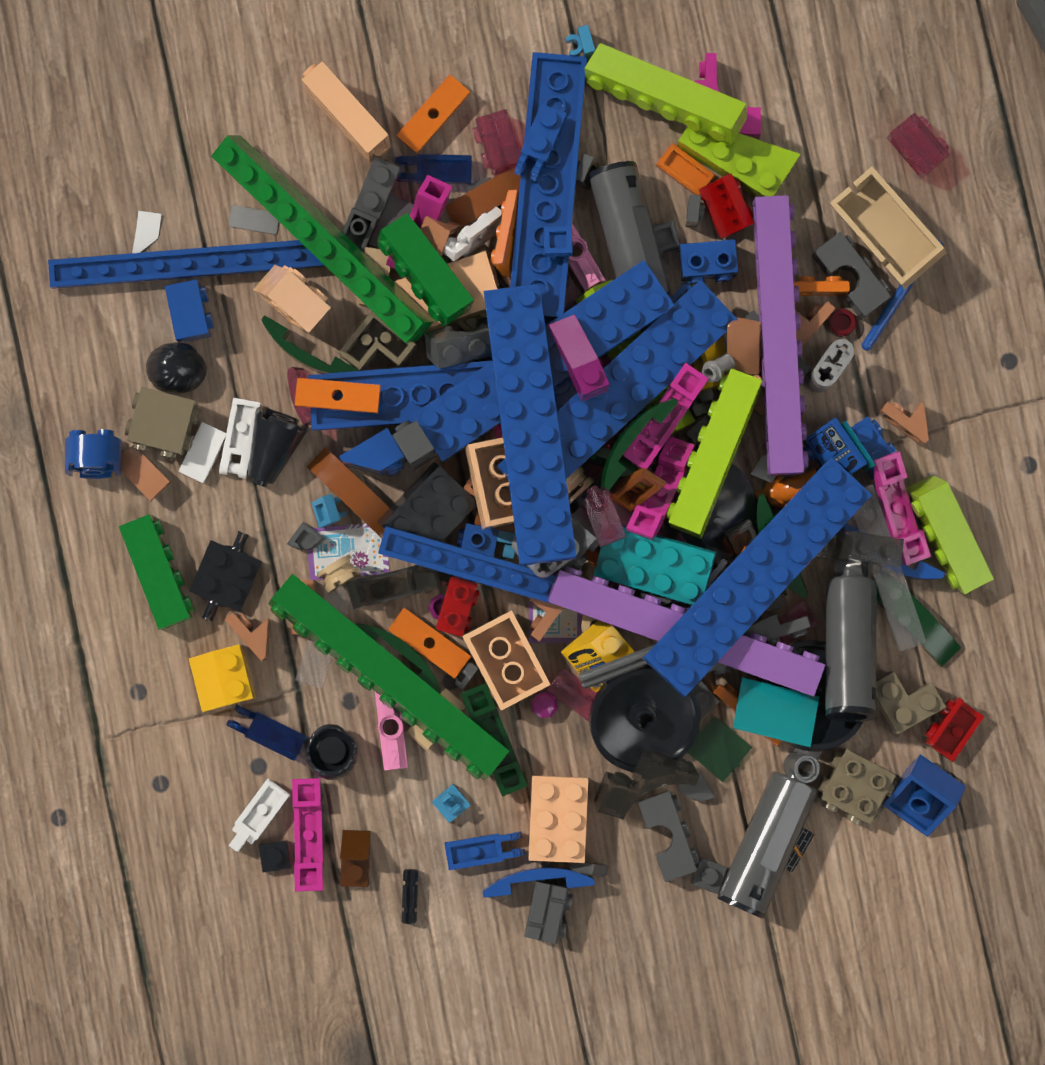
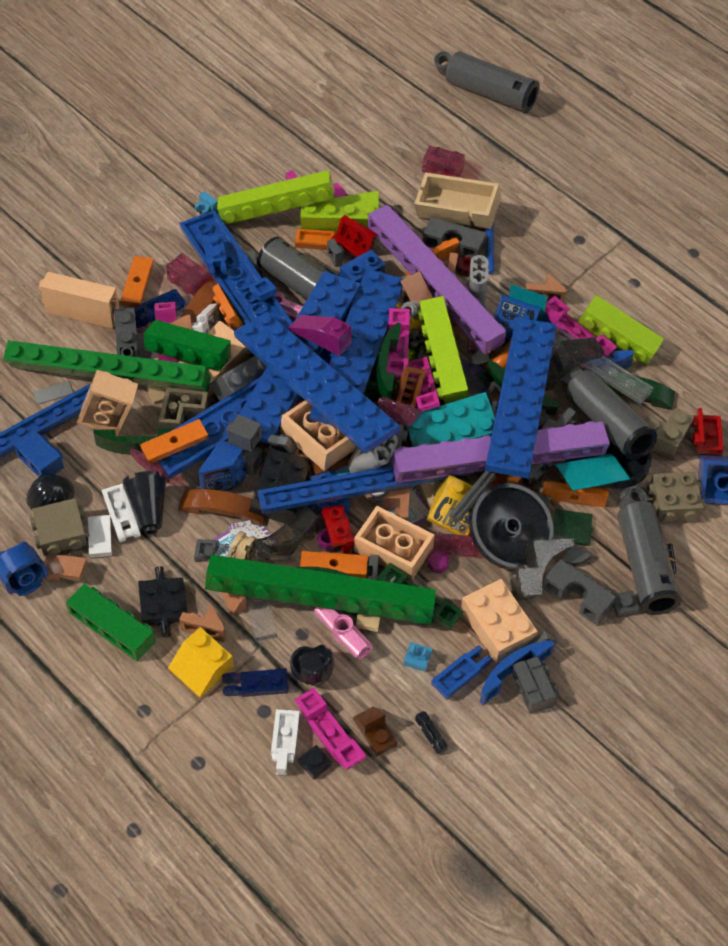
camera: 30 degrees left, 30 degrees down
dark azure tile [311,494,347,529] -> none
none -> dark grey plate [268,434,297,454]

